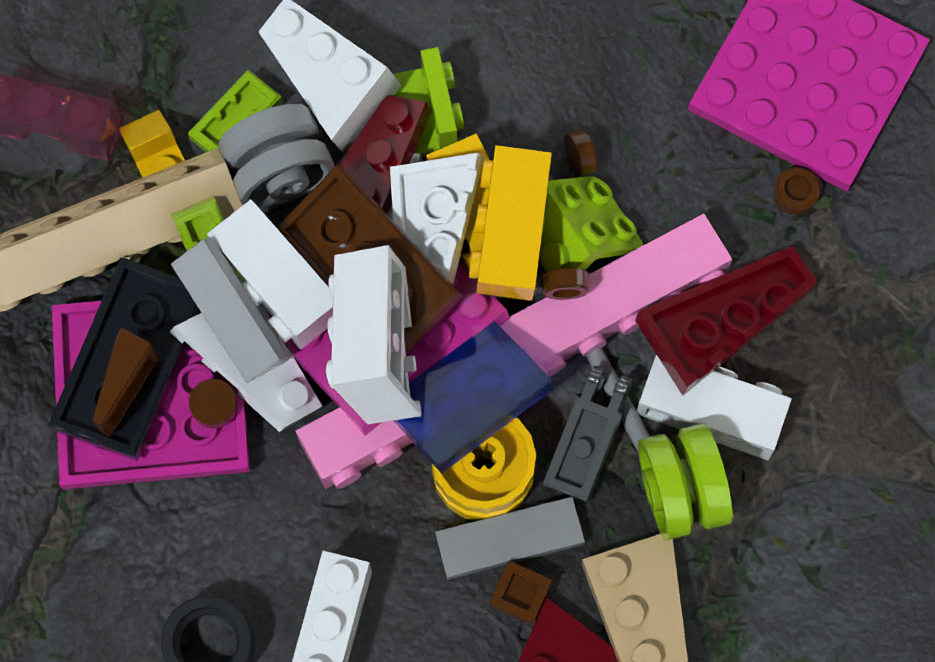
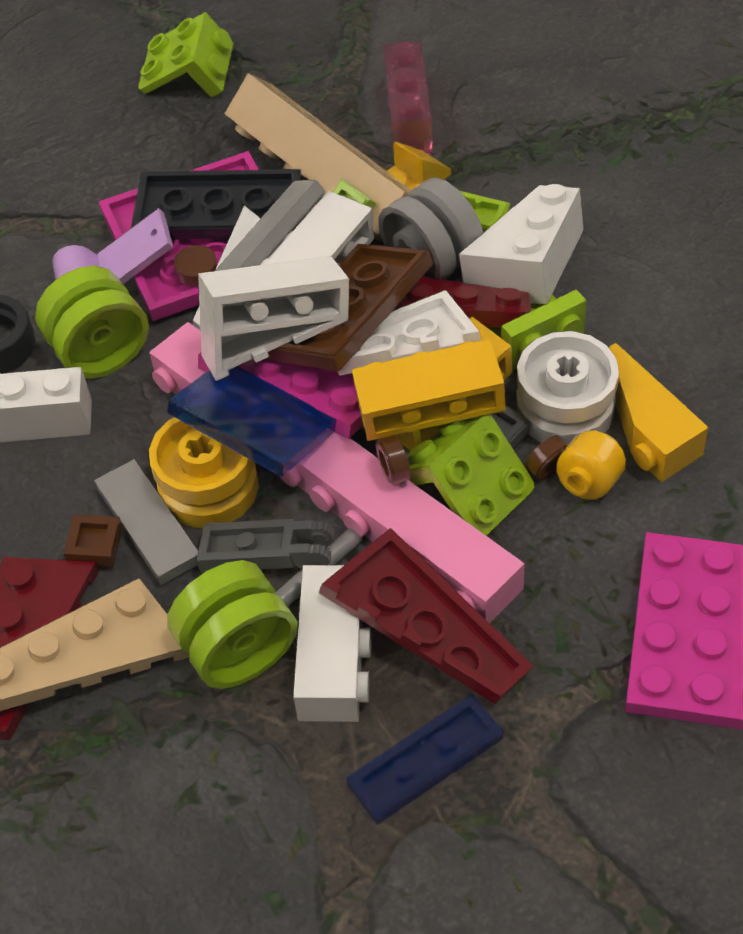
camera: 75 degrees right, 20 degrees down
reddish brown slope [92,328,158,436] -> none
reddish brown tile [773,167,820,215] -> none
none -> lime wheel [35,265,149,379]
none -> lavender door [52,208,173,284]
none -> clear blue tile [346,694,503,825]
none -> white wheel [516,331,619,445]
none -> yellow head [556,430,626,500]
none -> yellow slope [609,343,709,483]

